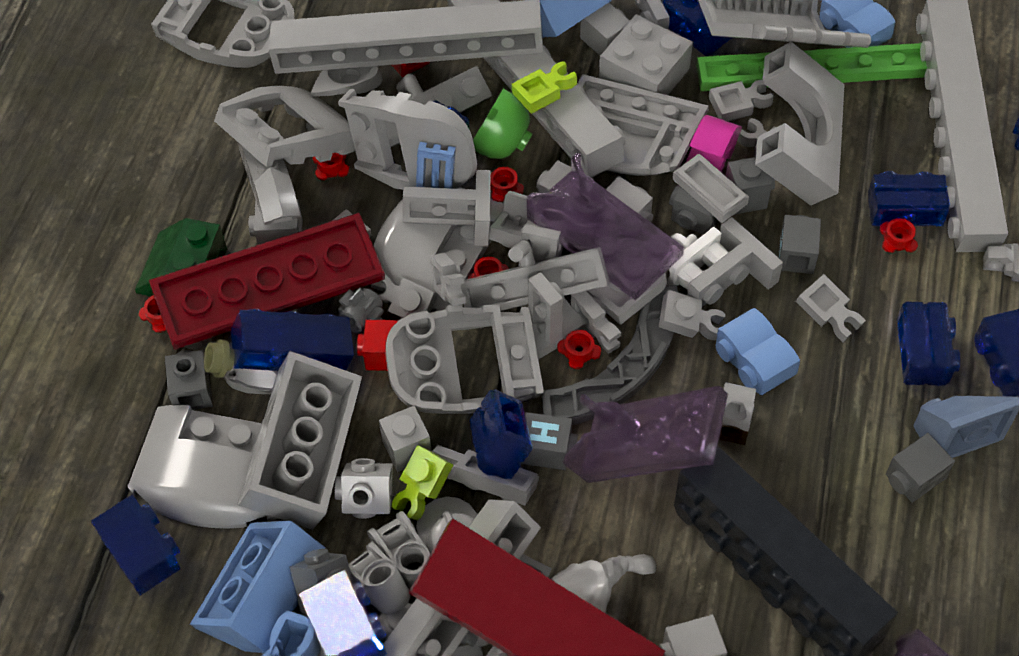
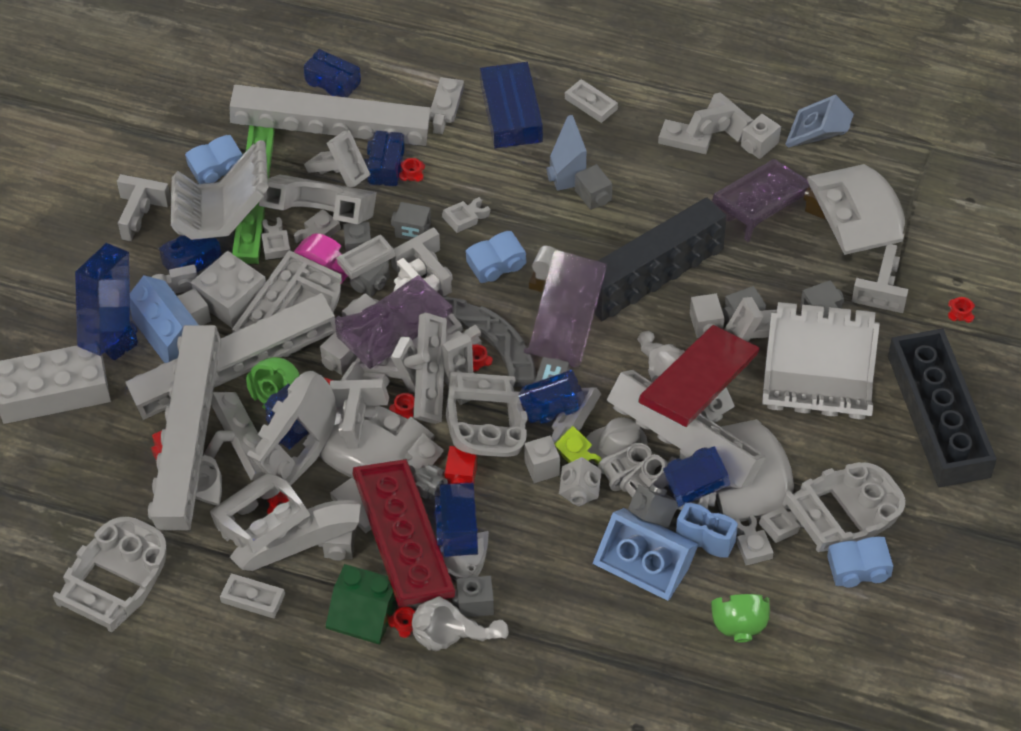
camera: 85 degrees left, 5 degrees down
clear blue brick [91,494,181,596] -> none
light grey slope [128,405,277,529] -> none
olive plate [204,340,235,378] -> none
light grey brick [238,351,362,530] -> none
medium blue tile [416,142,456,189] -> none
light grey plate [431,253,466,306] -> none
lime plate [511,61,577,114] -> none
light grey plate [659,290,725,340] -> none
clear blue brick [897,302,960,386] -> none
none -> light grey plate [220,573,285,618]
none -> light grey bracket [304,130,370,187]
none -> light grey hair [412,596,509,652]

